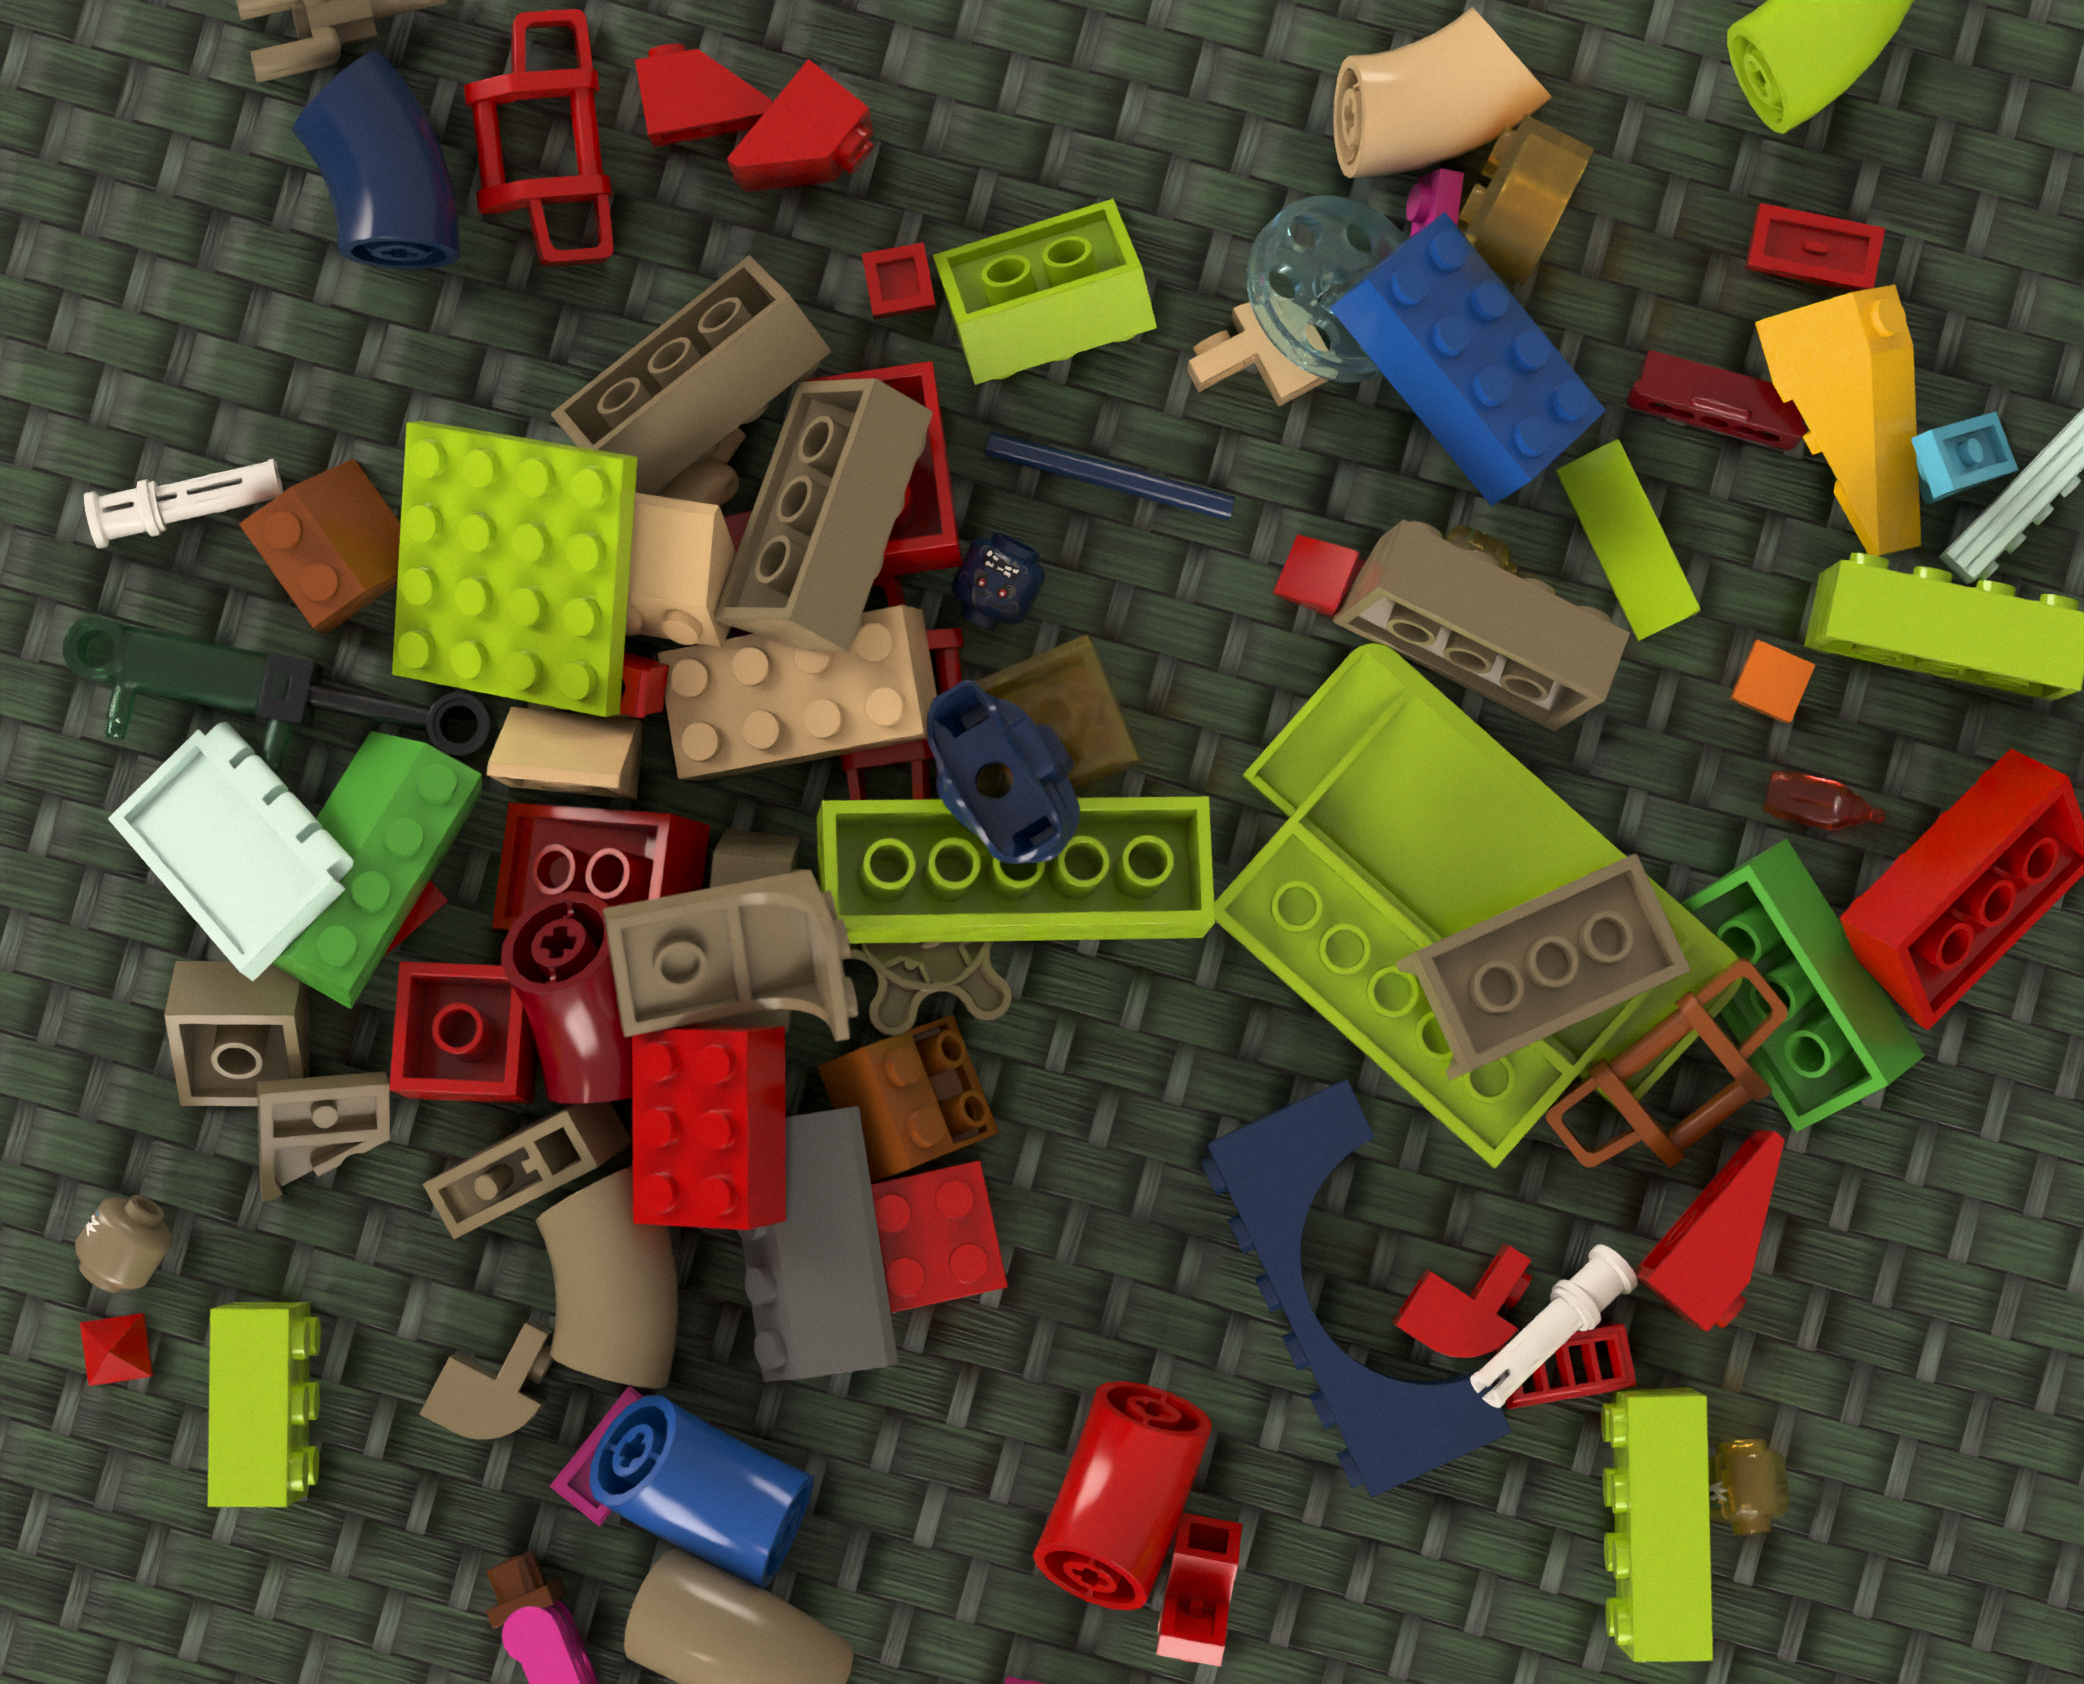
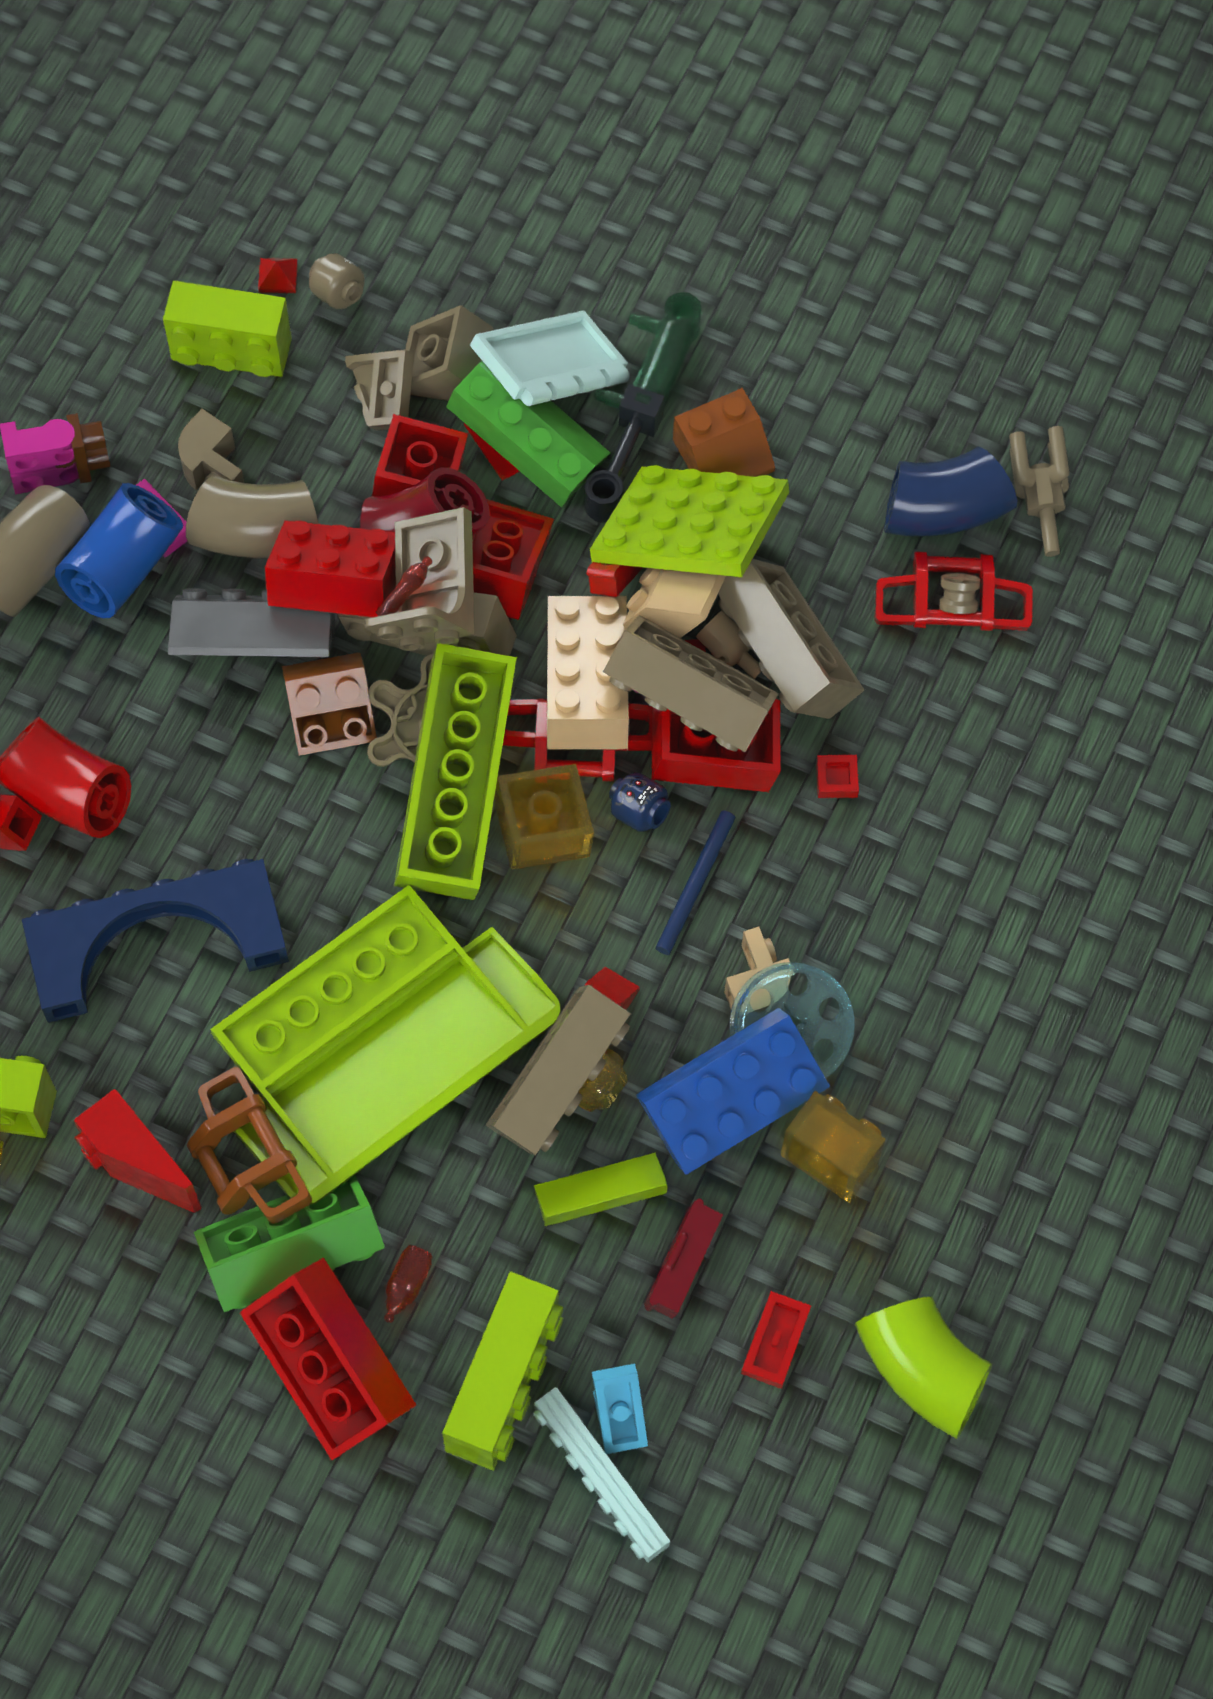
camera: 95 degrees right, 20 degrees down
white pin [84,458,283,549] -> none
dark tan slope [422,1101,632,1239] -> none
tan slope [487,702,644,800] -> none
red slope [635,43,772,147] -> none
red slope [727,59,874,192] -> none
red brick [871,1159,1008,1313] -> none
dark blue piece [927,680,1080,864] -> none
lime slope [933,199,1157,385] -> none
tan brick [1333,6,1553,178] -> none
red brick [1391,1243,1532,1358] -> none
dark tan plate [1395,853,1691,1080] -> none
dark pink plate [1406,168,1464,237] -> none
white pin [1470,1244,1638,1408] -> none
red slope [1494,1321,1637,1410] -> none
orange tile [1729,639,1815,724] -> none
yellow wedge [1755,285,1921,556] -> none
none -> clear red piece [376,556,432,616]
none -> dark tan wheel [939,573,980,614]

